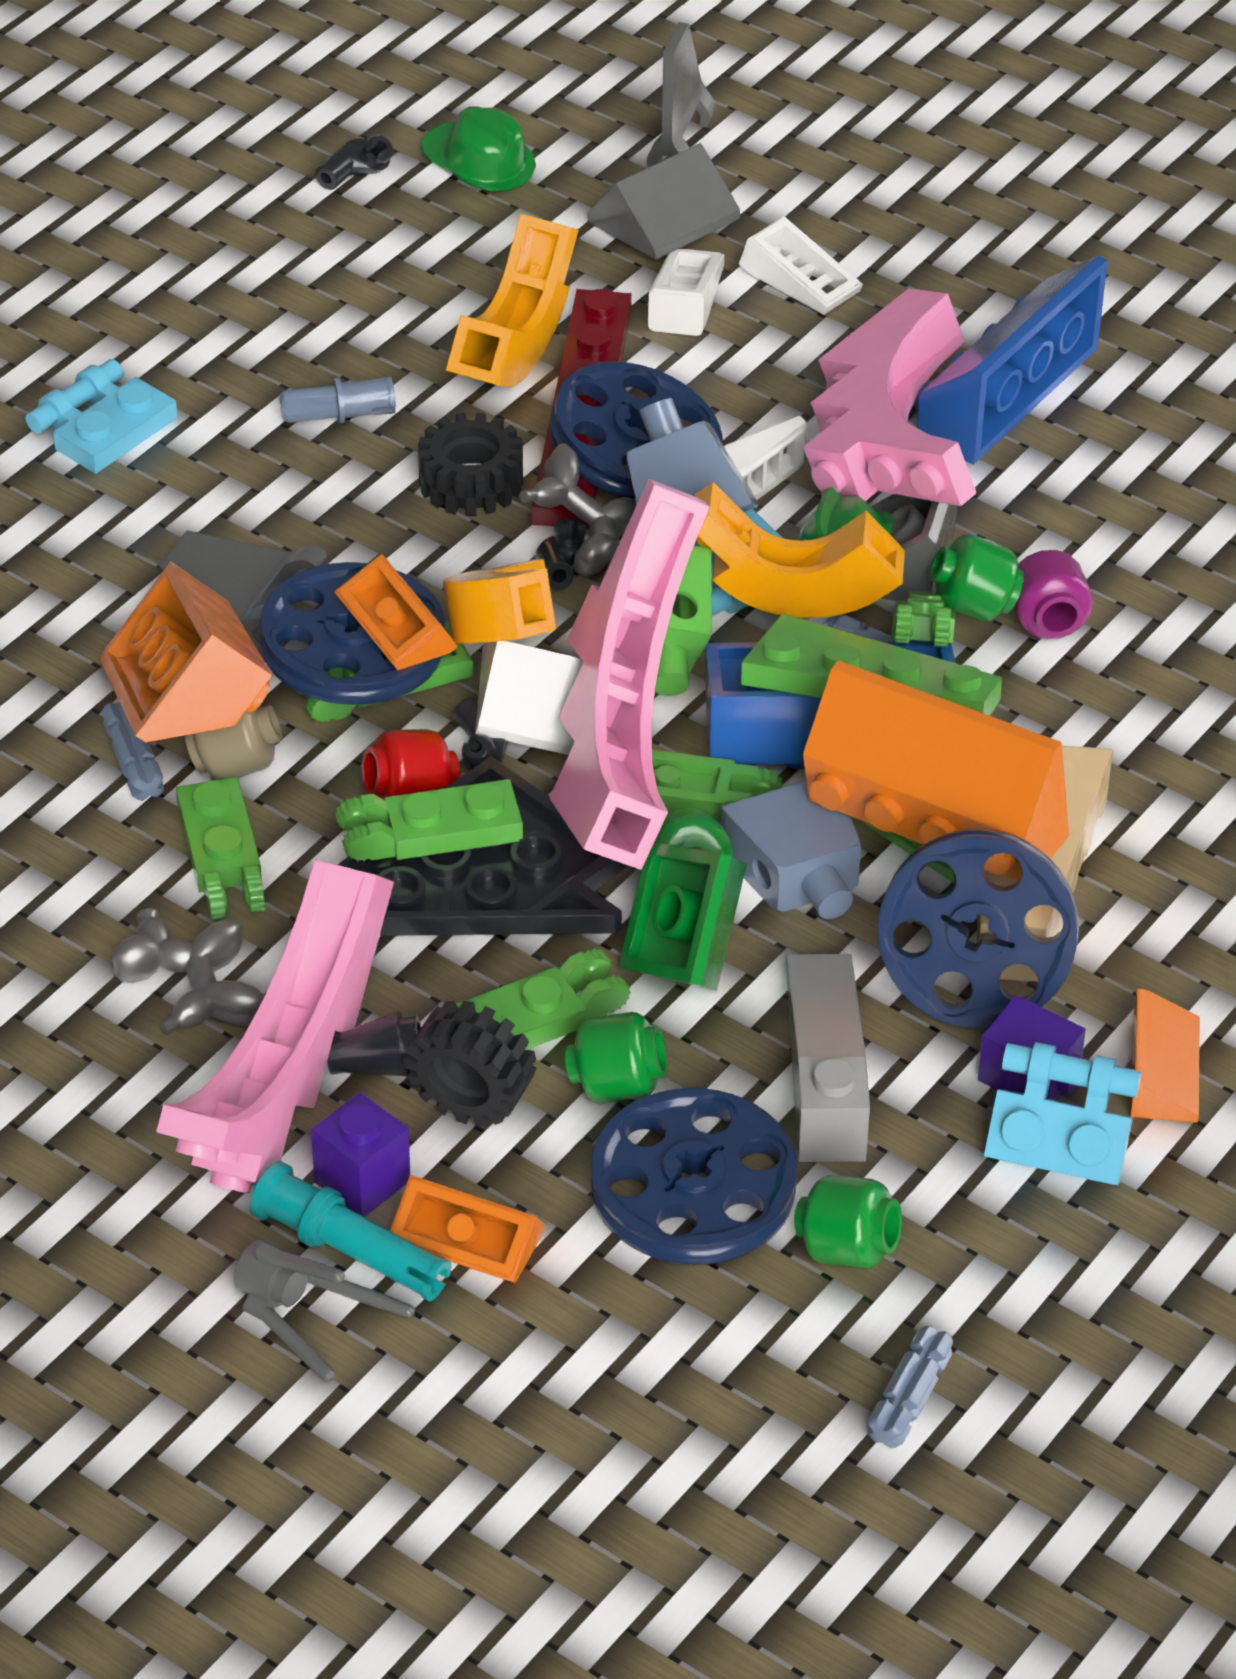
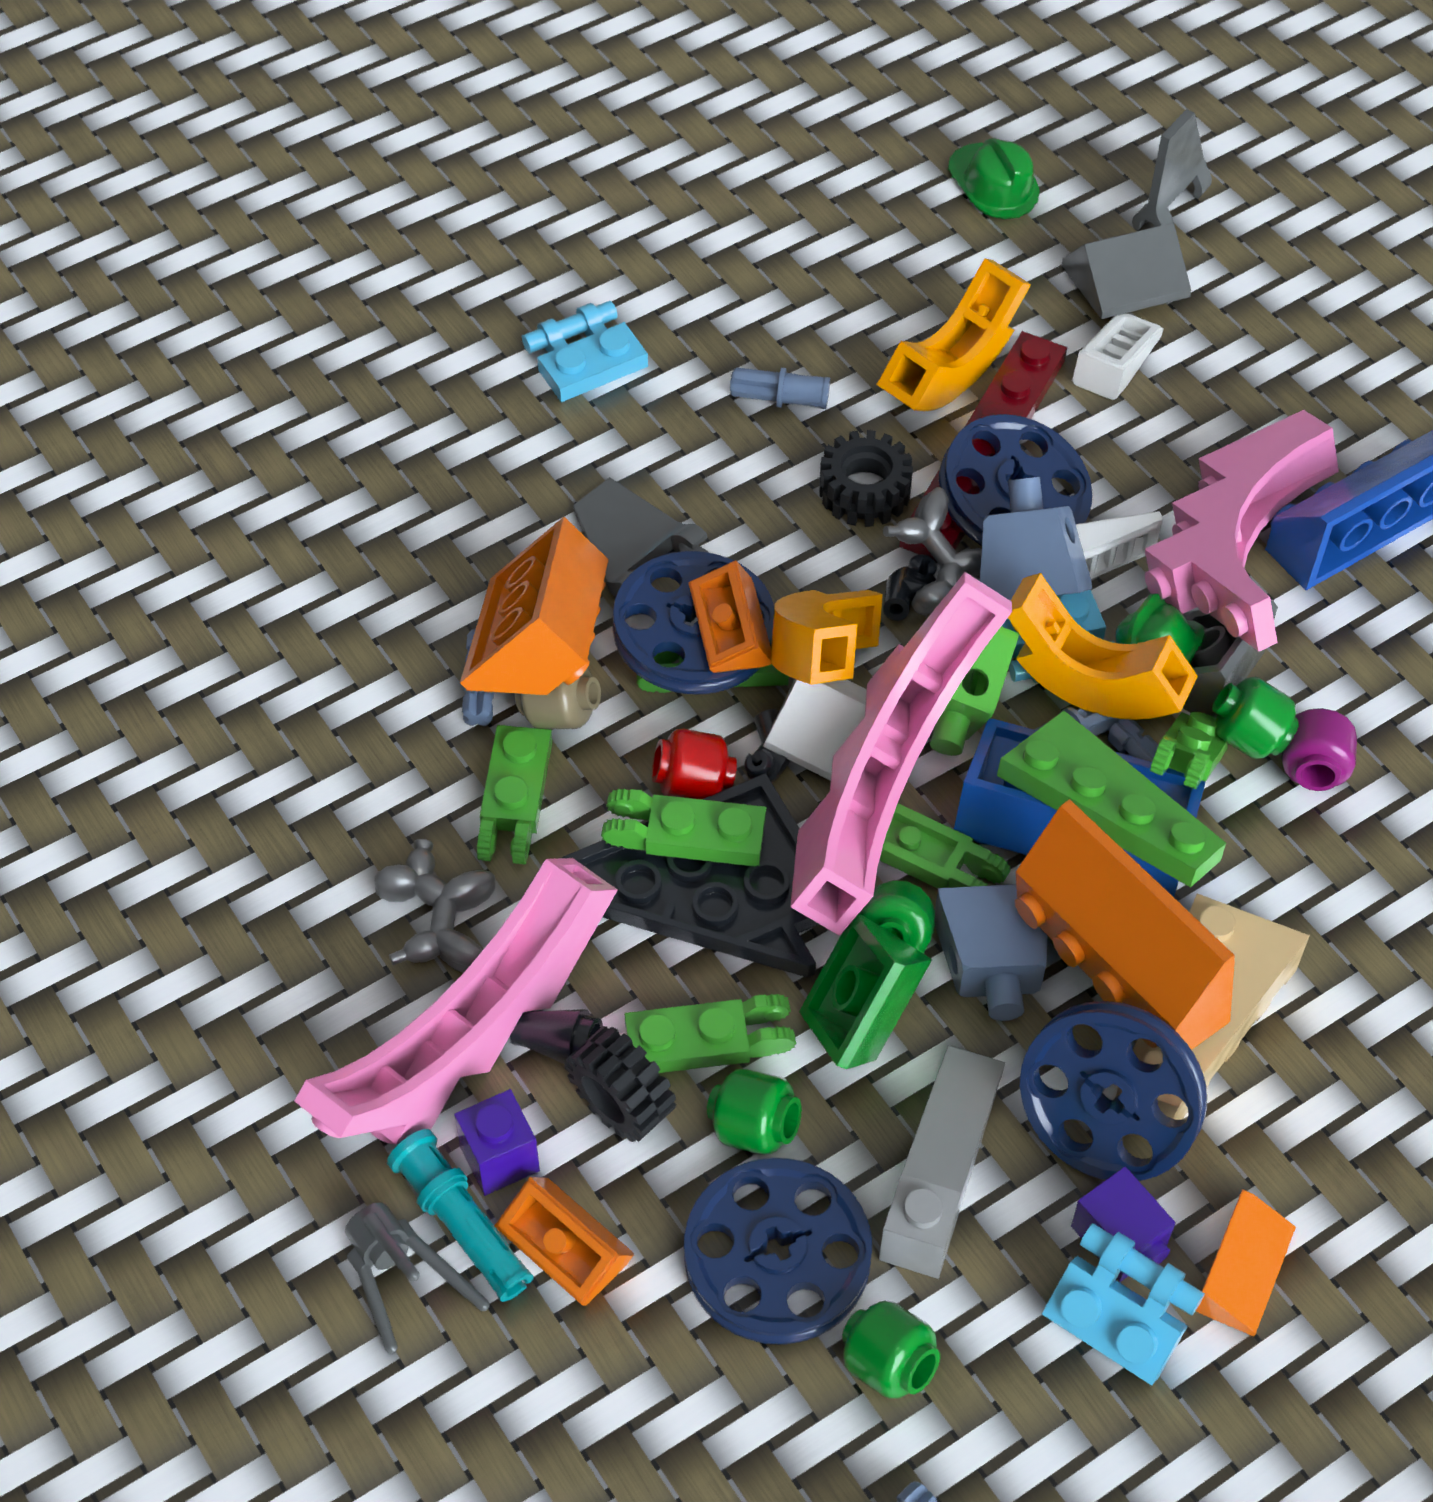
camera: 20 degrees right, 10 degrees up
black arm [315,135,393,190] -> none
white slope [739,217,863,315] -> none

